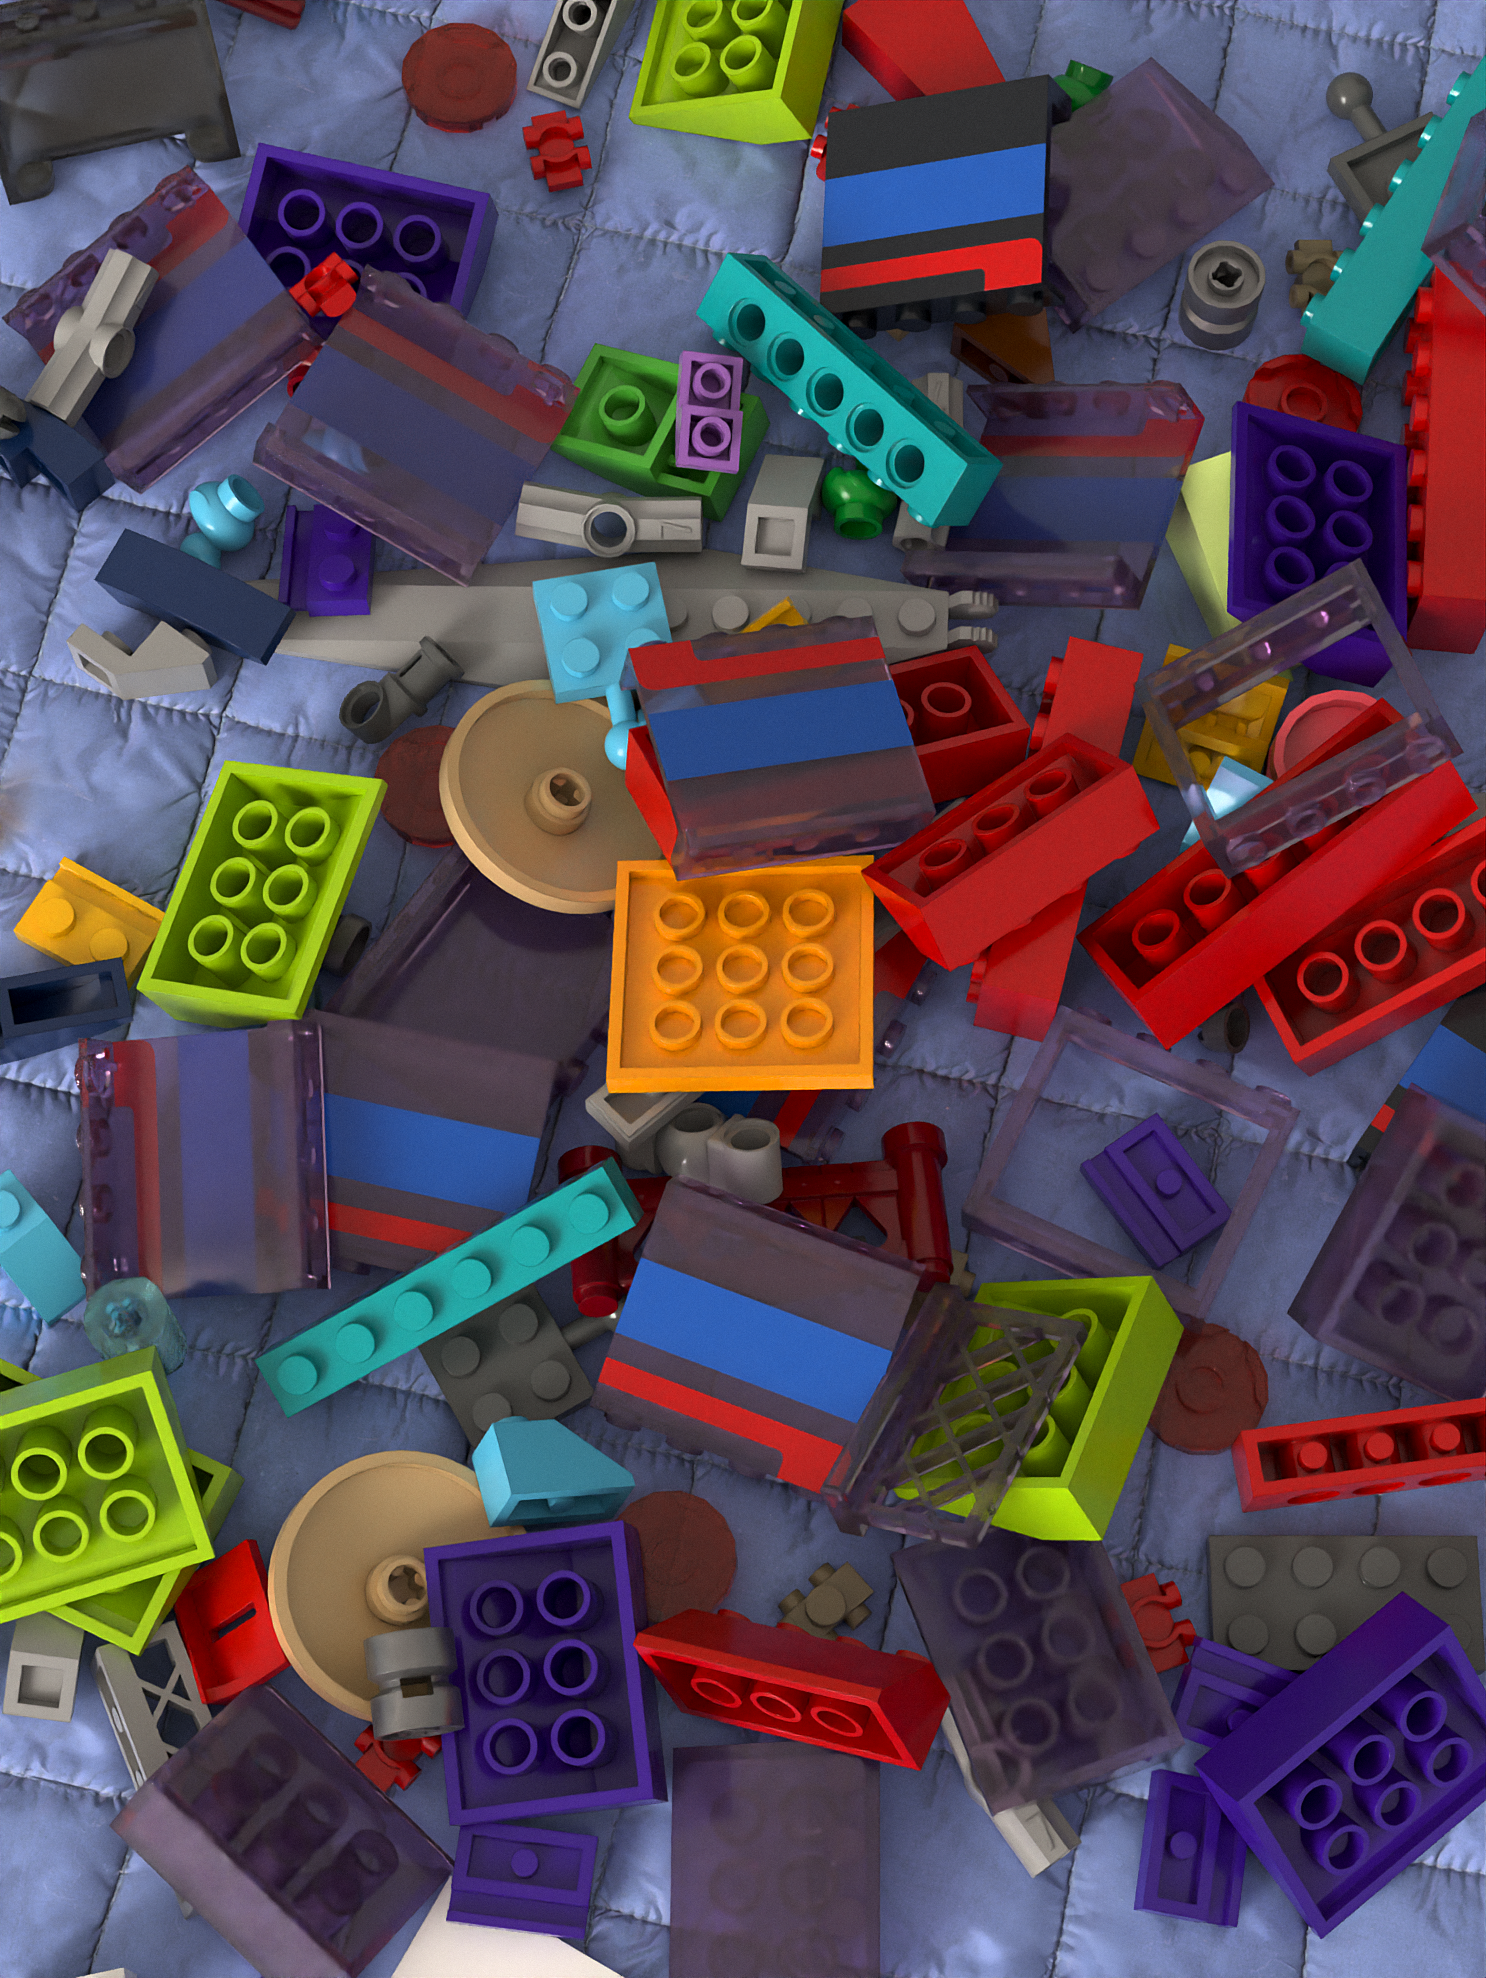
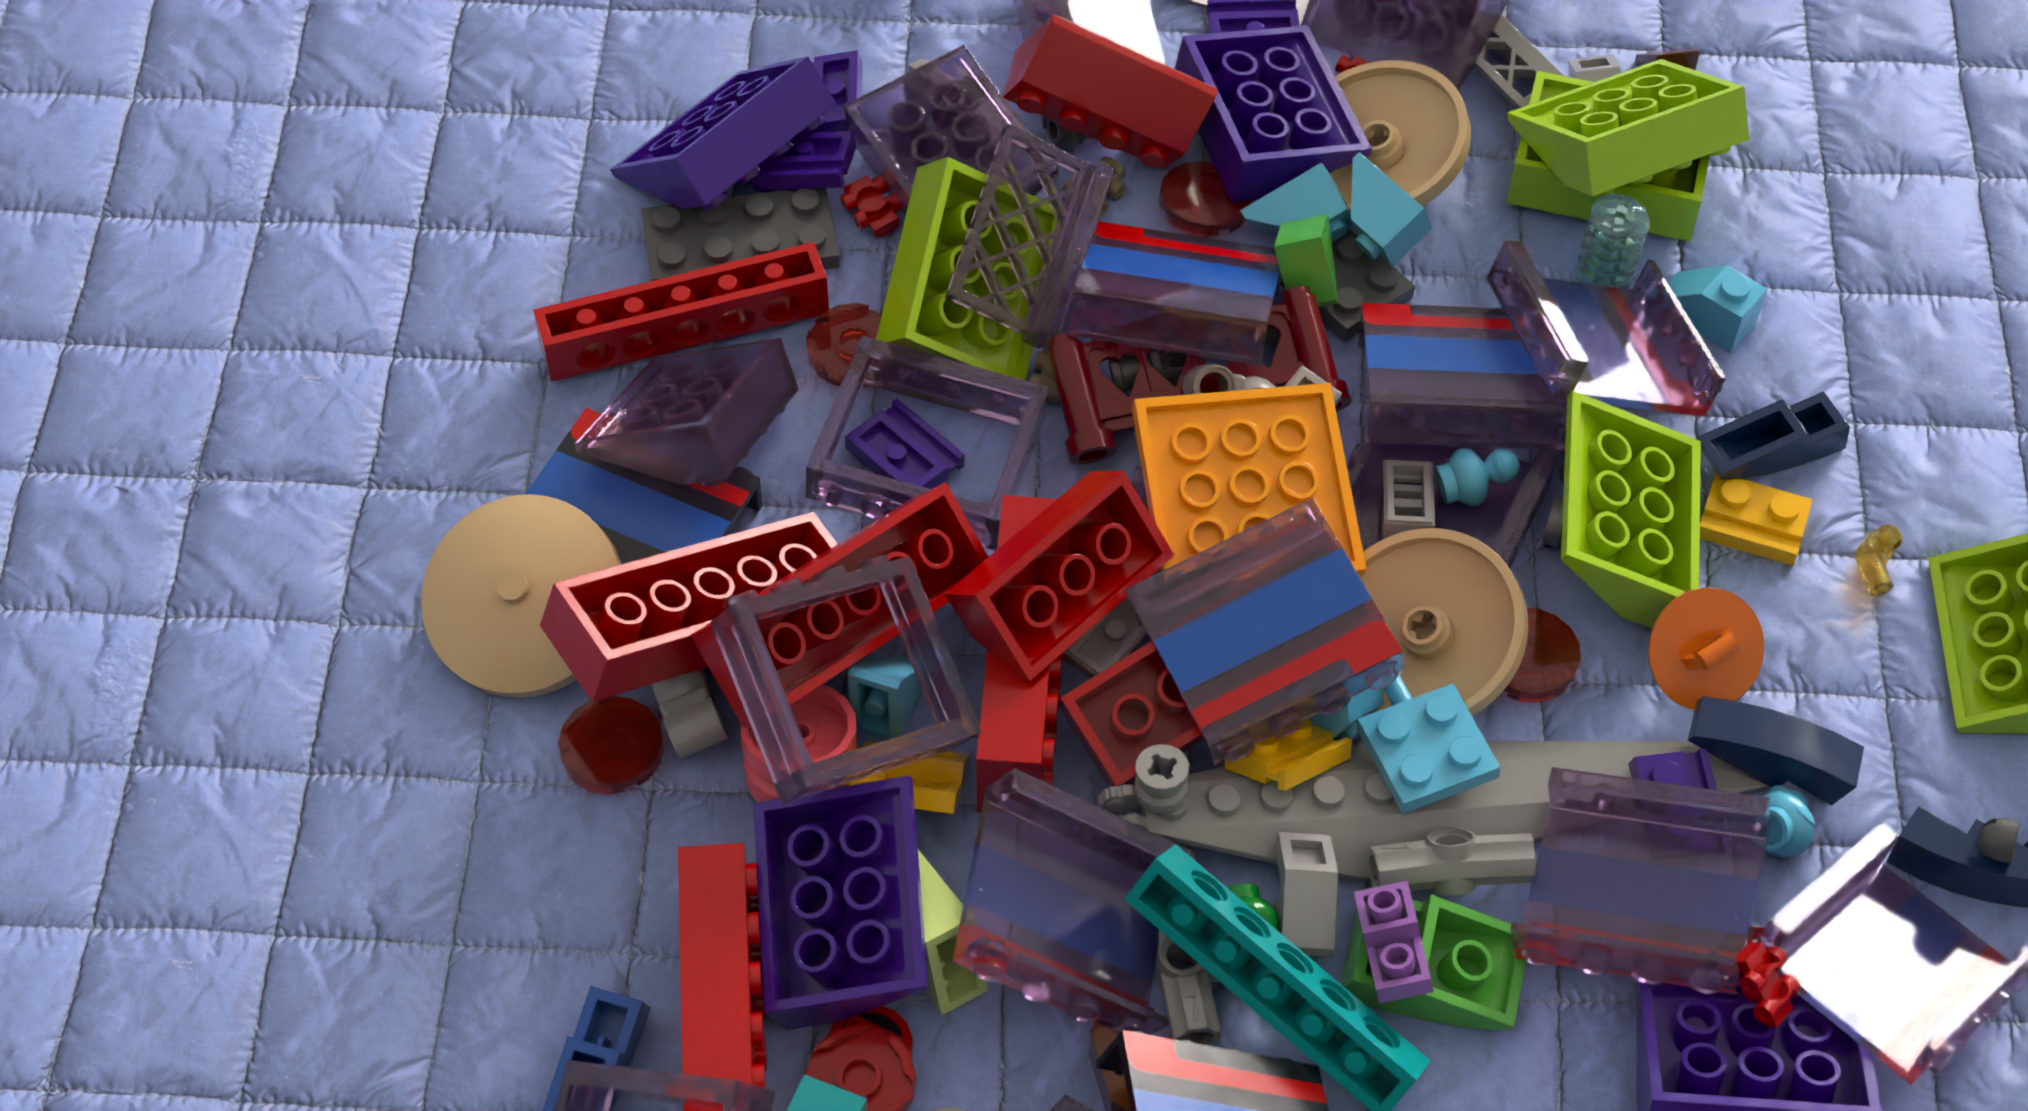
camera: 170 degrees right, 15 degrees down
light grey piece [24,249,160,428] -> none
light grey slope [66,621,218,700] -> none
red piece [173,1539,291,1706] -> none
teal brick [254,1156,645,1418] -> none
dark grey connector [339,635,465,744] -> none
flat silver wheel [363,1627,465,1741] -> none
none -> light grey wheel [1135,744,1189,813]
none -> bright green slope [1274,214,1338,307]
none -> medium azure slope [1351,152,1432,267]
none -> light grey slope [1381,460,1435,540]
none -> medium azure animal [1435,448,1520,507]
none -> orange shield [1648,587,1764,710]

